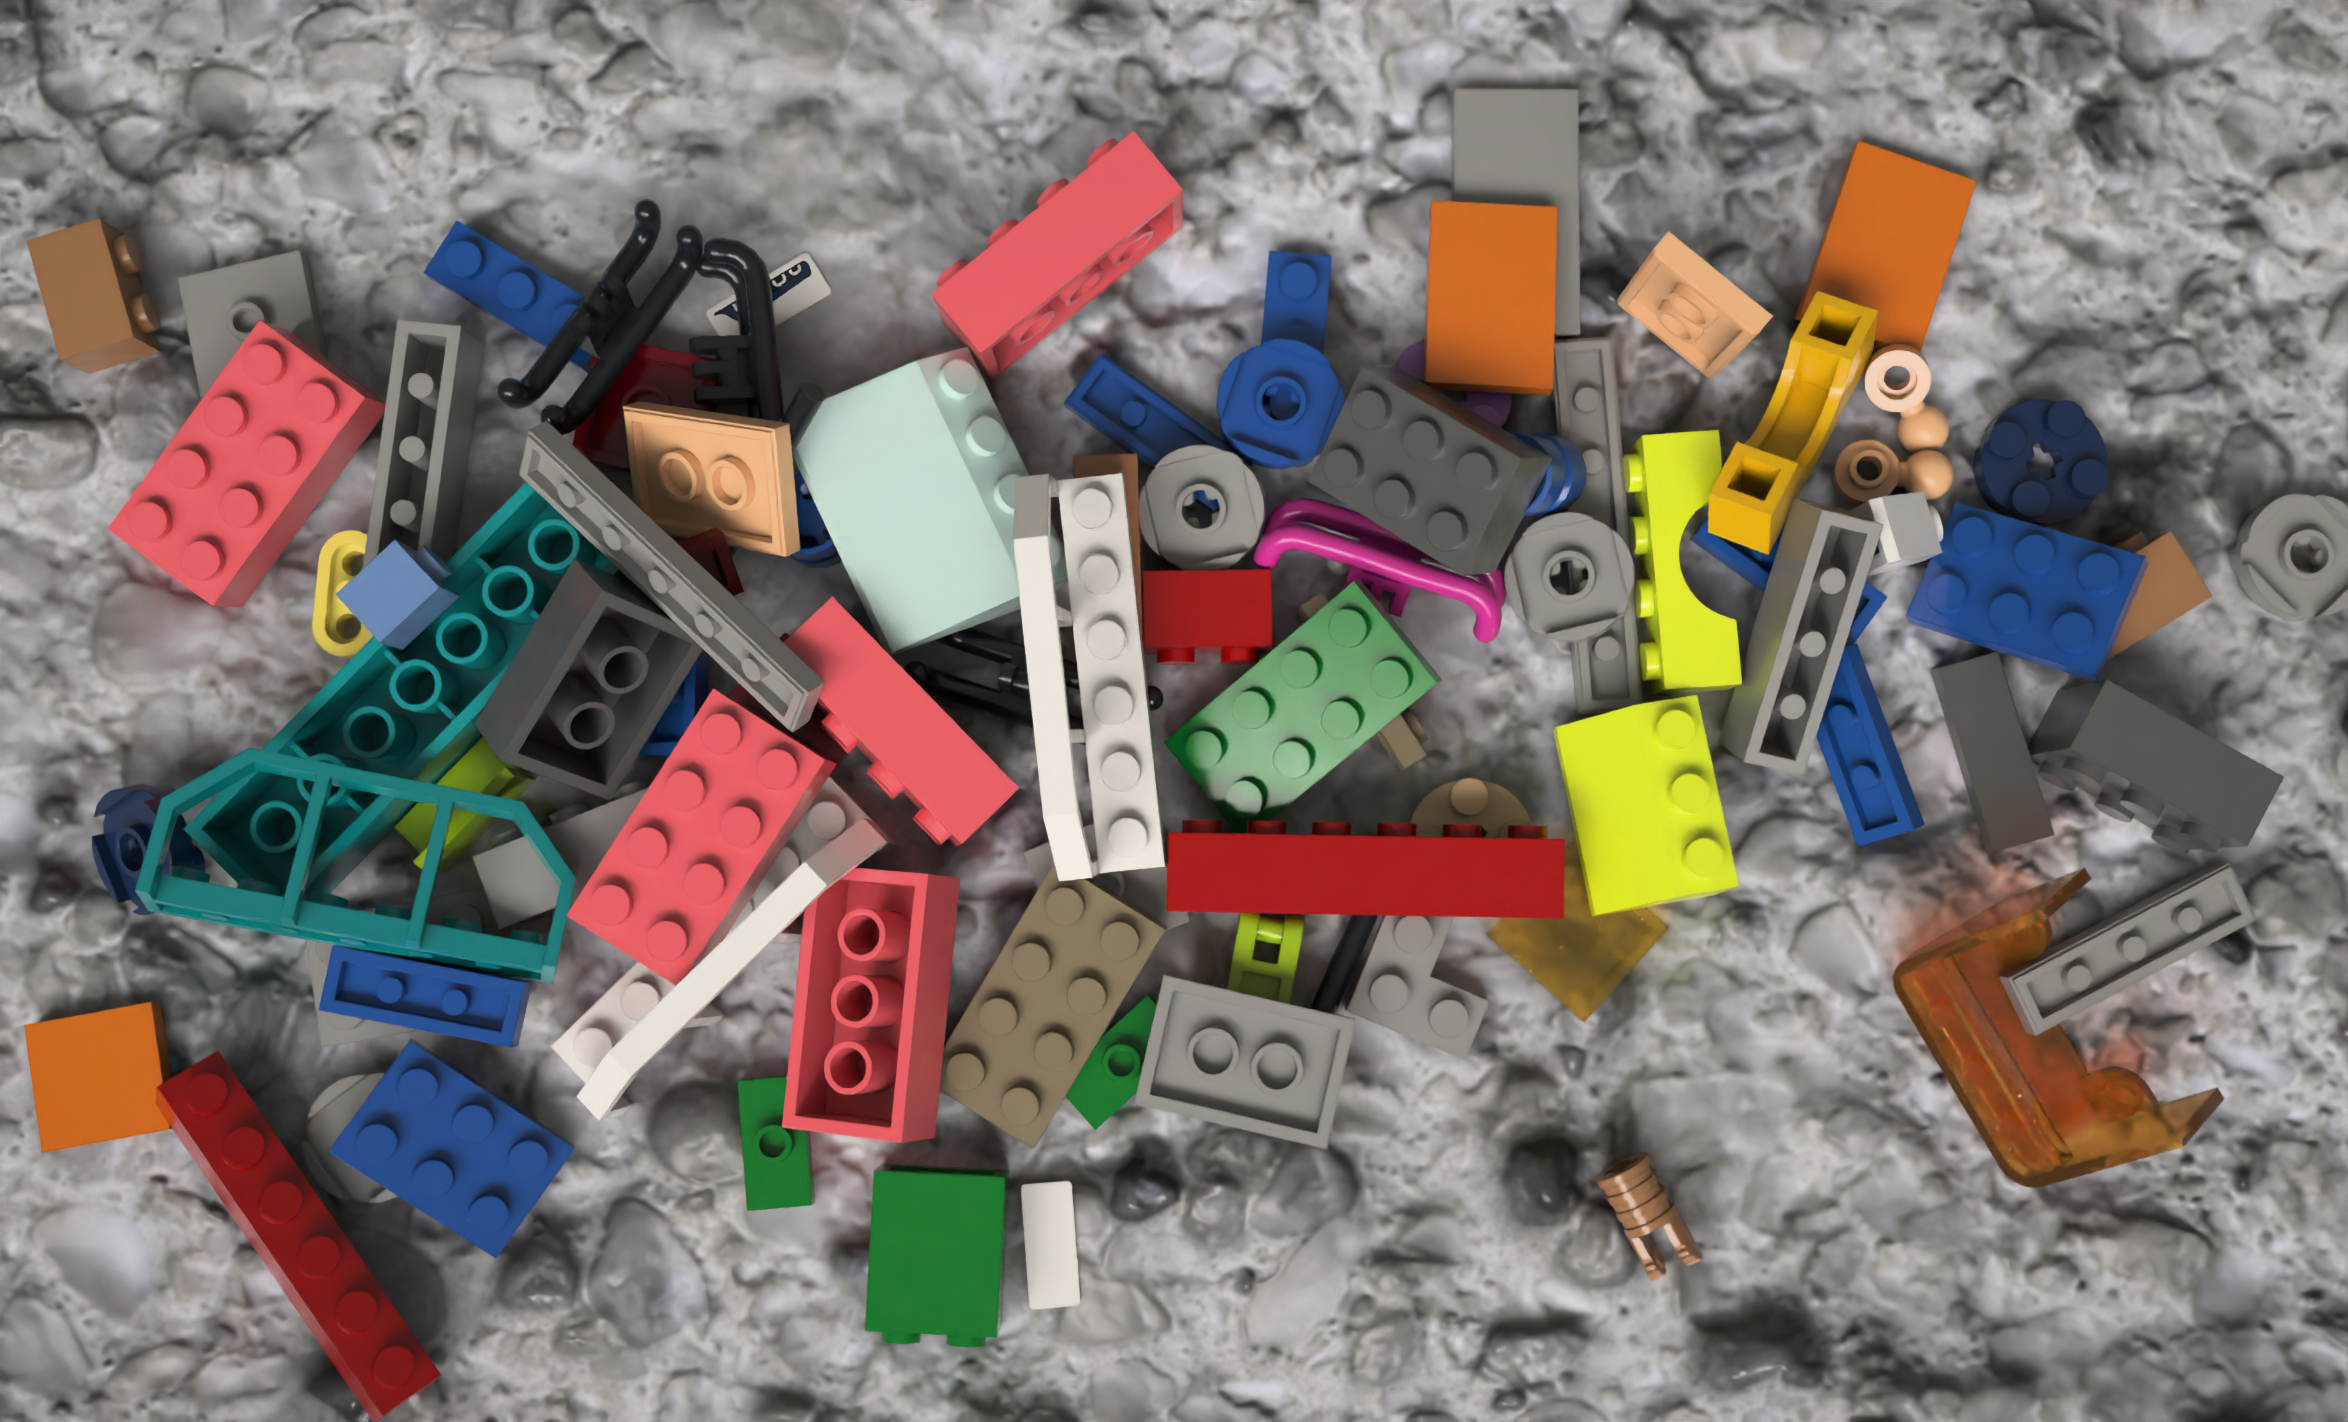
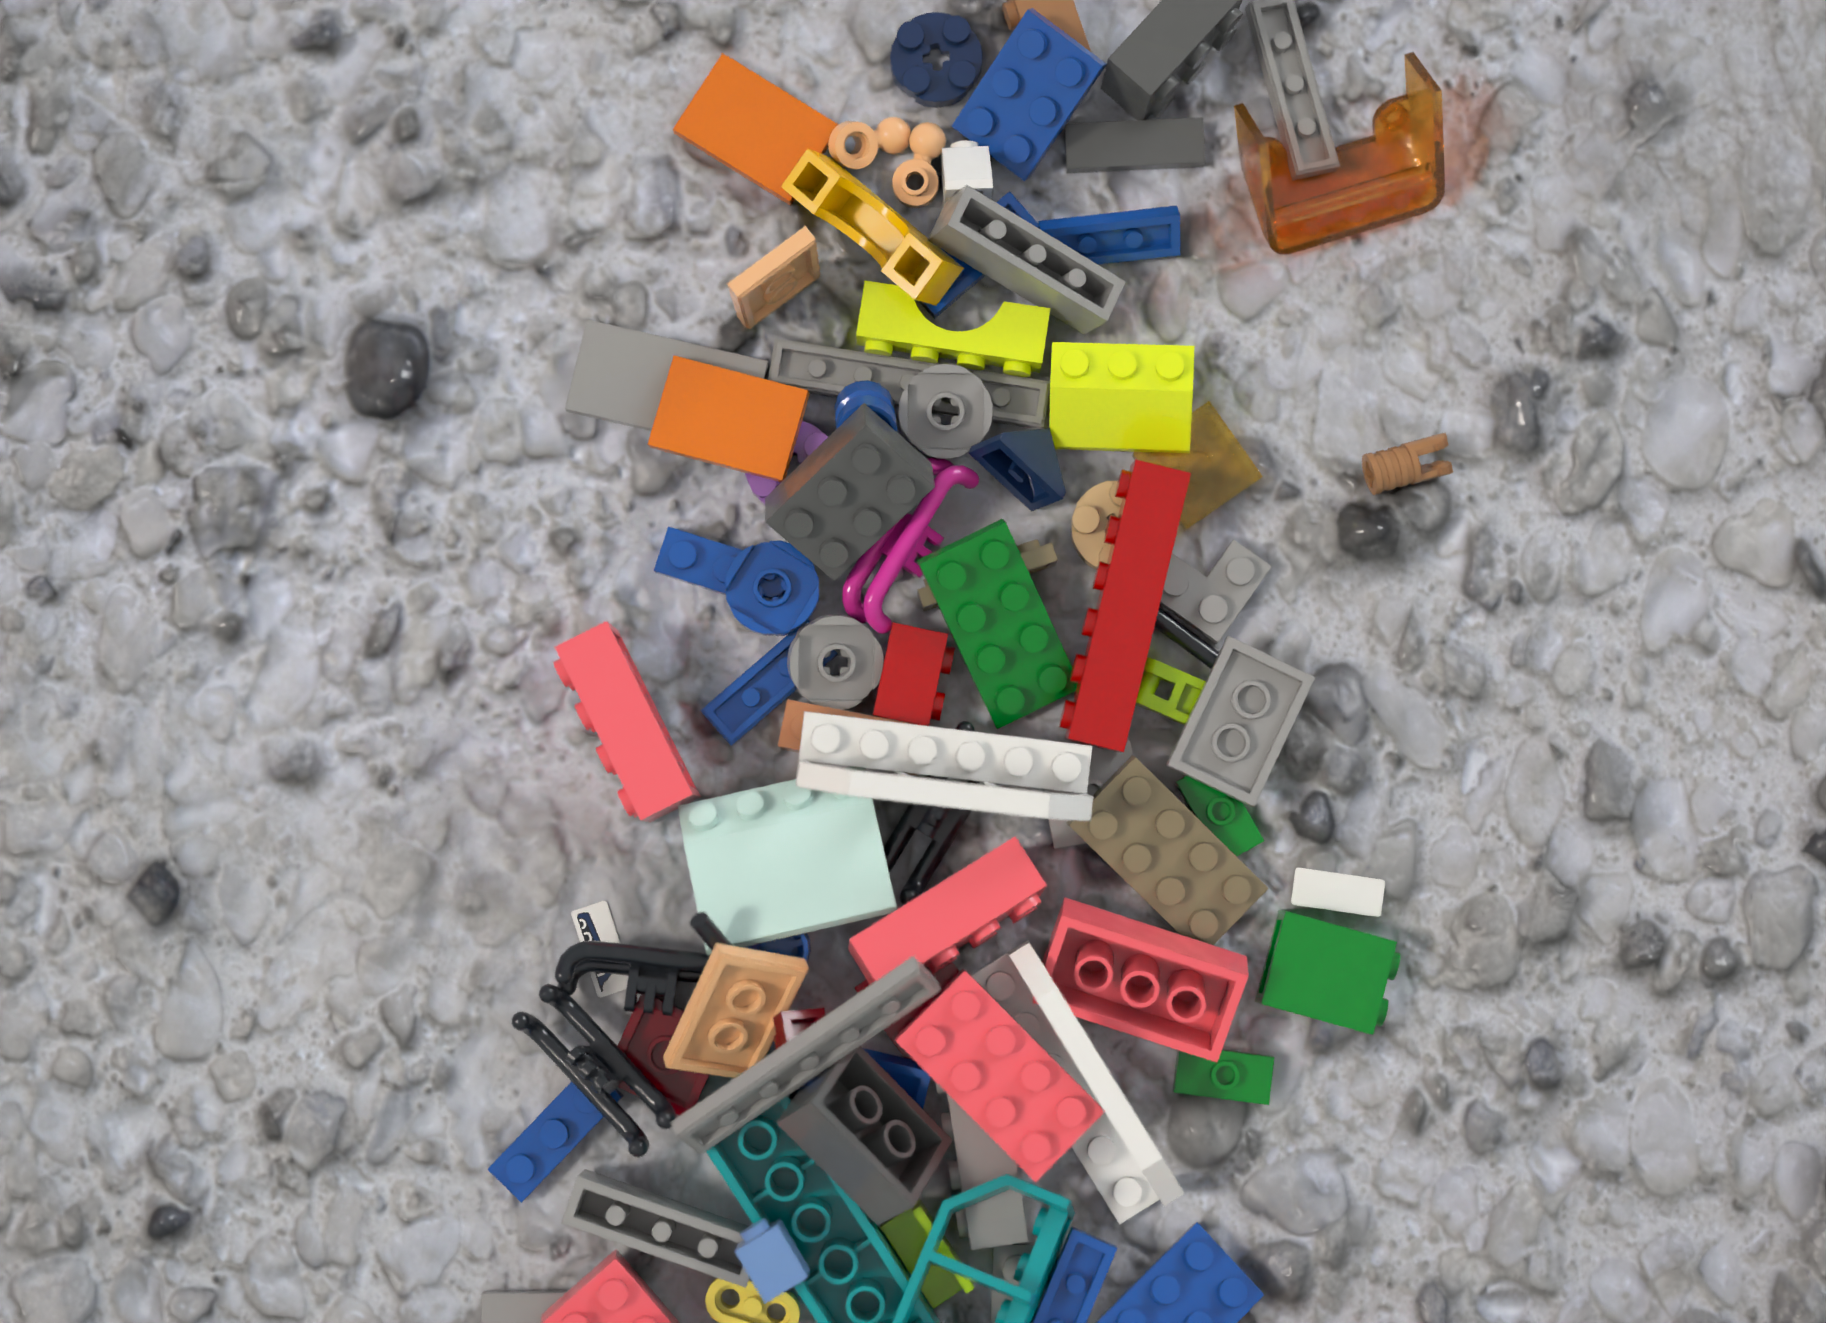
camera: 80 degrees left, 0 degrees up
none -> dark blue slope [968,428,1066,512]

